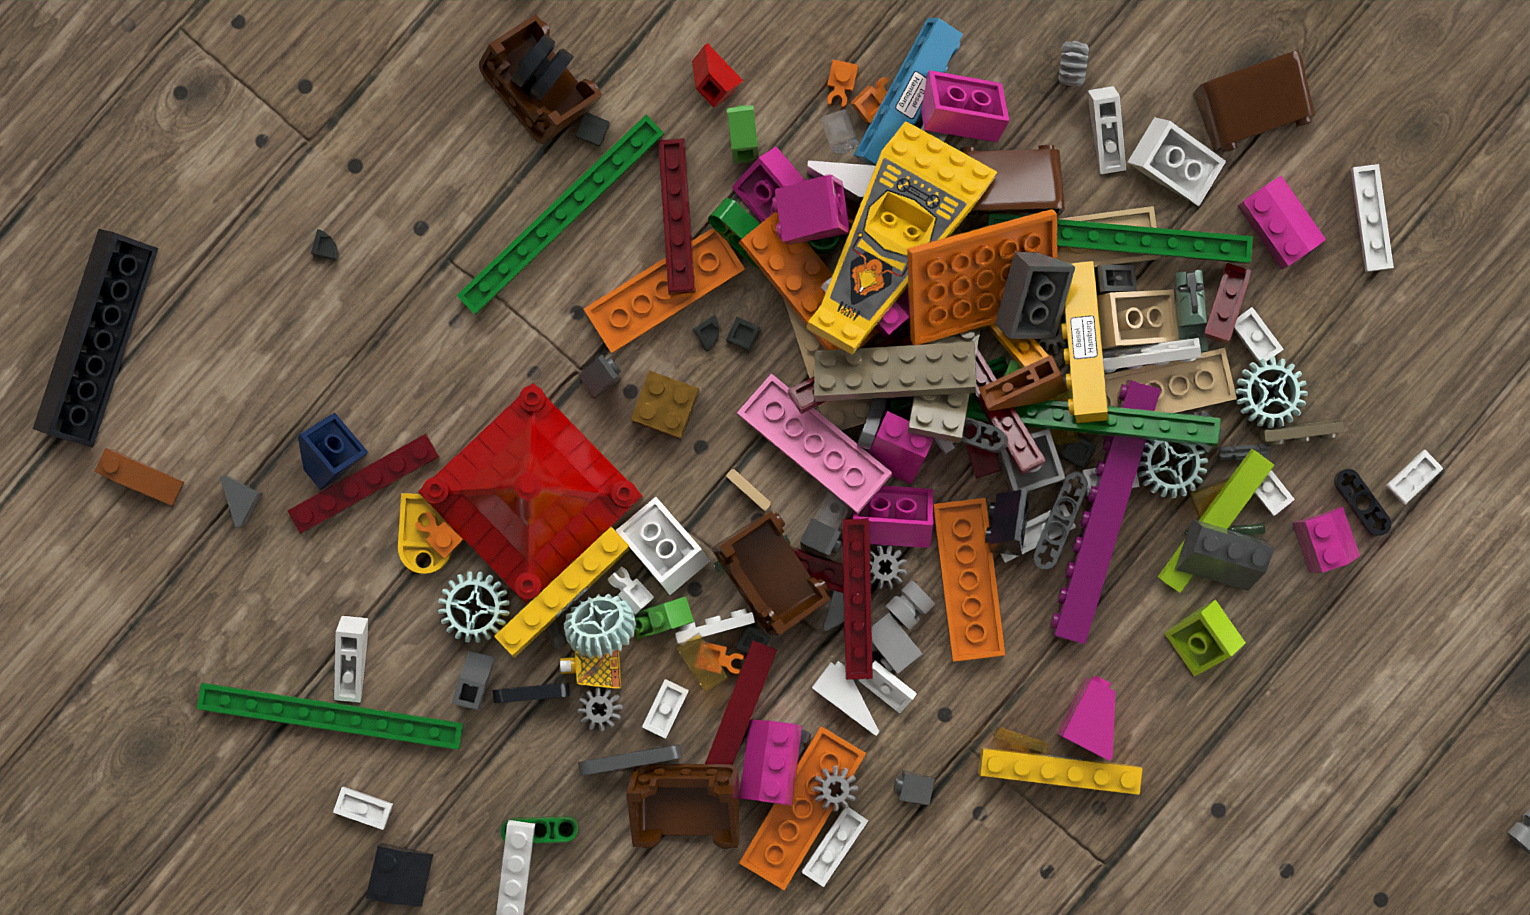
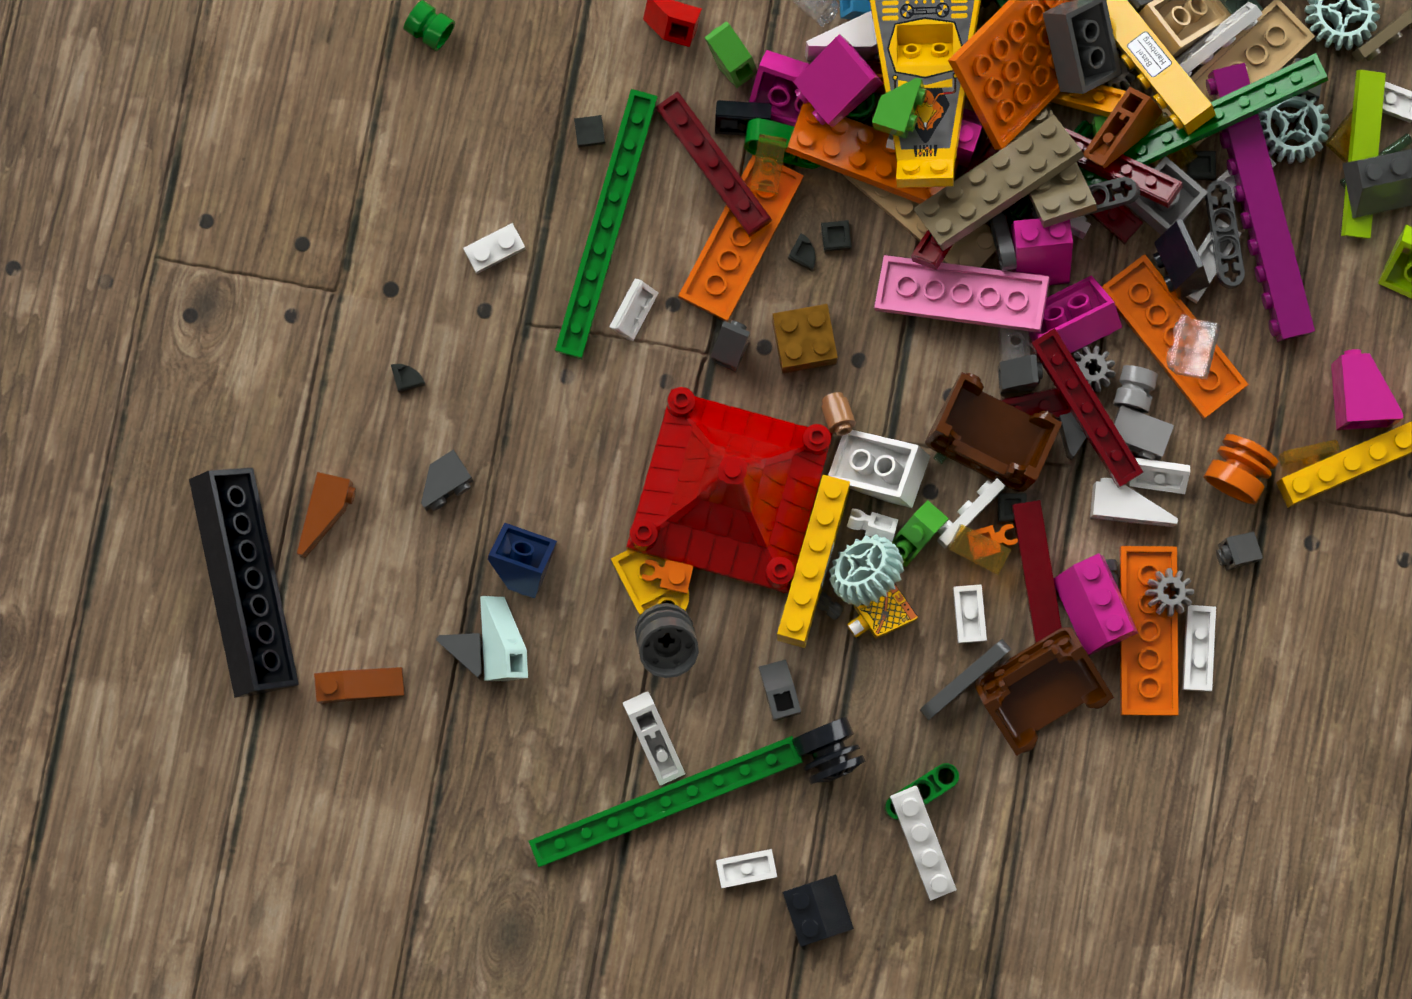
camera: 30 degrees left, 5 degrees down
dark red plate [288,434,440,534] -> none
light aqua gear [438,572,510,643] -> none
reddish brown windscreen [479,14,602,144] -> none
black beam [493,683,570,703] -> none
black wheel [510,34,574,102] -> none
light grey gear [577,686,623,732] -> none
tan tile [726,469,771,511] -> none
dark grey axle [1218,444,1271,461] -> none
none -> dark orange slope [297,472,356,558]
none -> dark grey slope [421,449,473,511]
none -> white plate [463,223,526,274]
none -> light aqua slope [480,596,528,681]
none -> white plate [609,278,658,341]
none -> dark grey wheel [635,603,699,678]
none -> black slope [715,100,772,136]
none -> clear yellow plate [750,134,787,194]
none -> black wheel [792,717,866,785]
none -> medium nougat brick [821,392,856,436]
none -> bright green slope [872,78,927,139]
none -> clear bracket [1167,314,1221,379]
none -> orange wheel [1203,434,1279,505]

